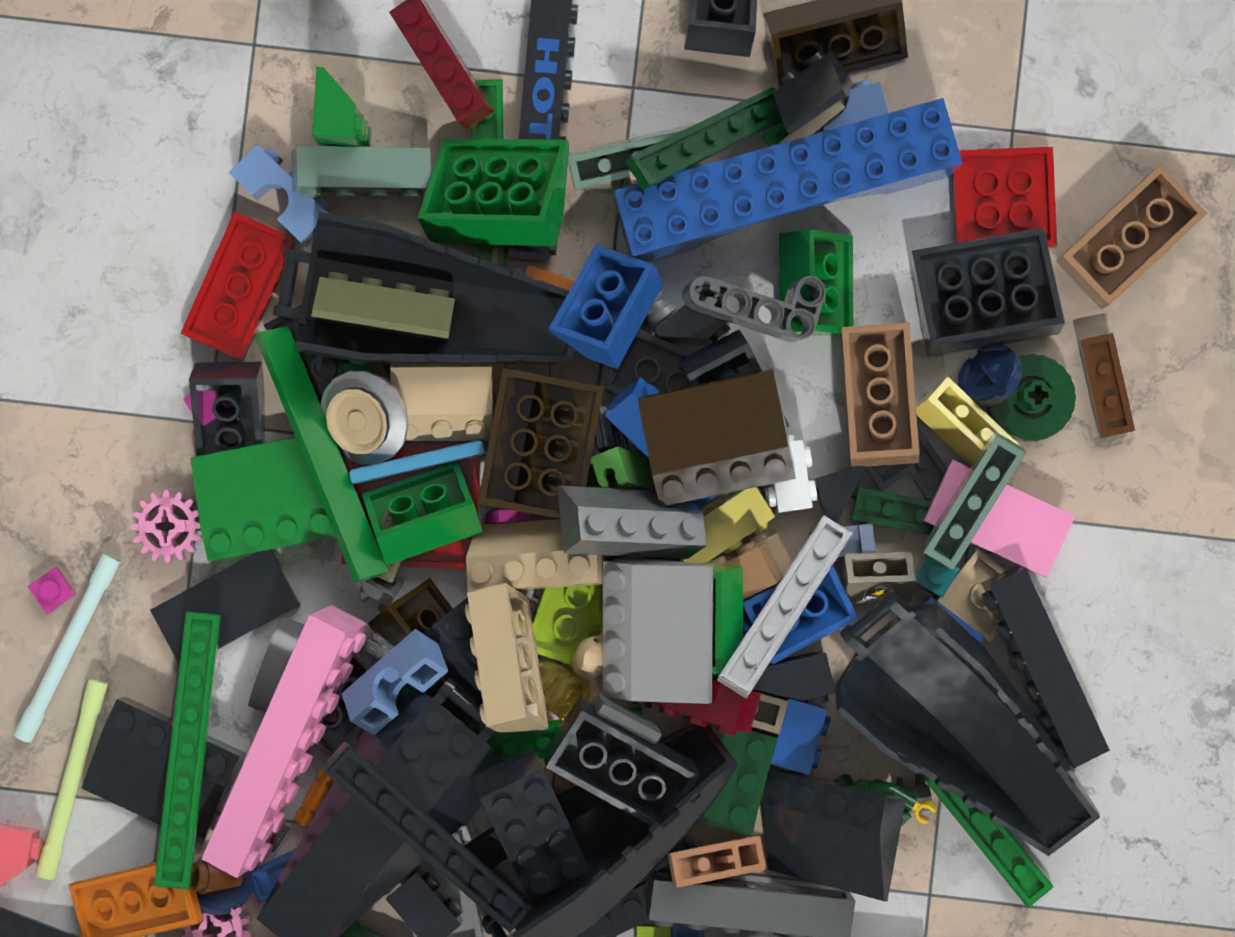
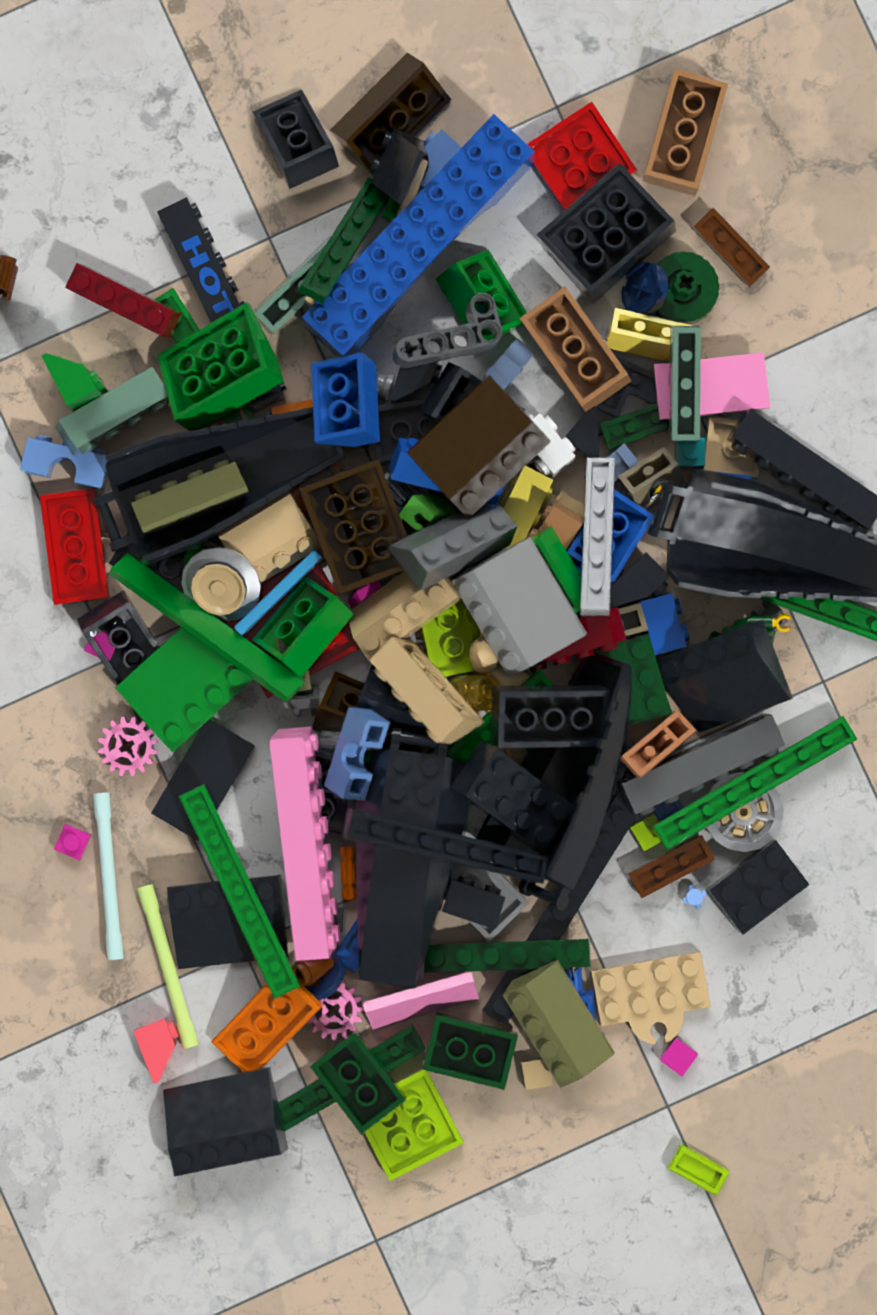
camera: 30 degrees left, 0 degrees up
dark grey brick [248,616,305,712] -> none
dark grey tile [592,693,662,745] -> none
none -> sand blue leg [484,339,534,391]

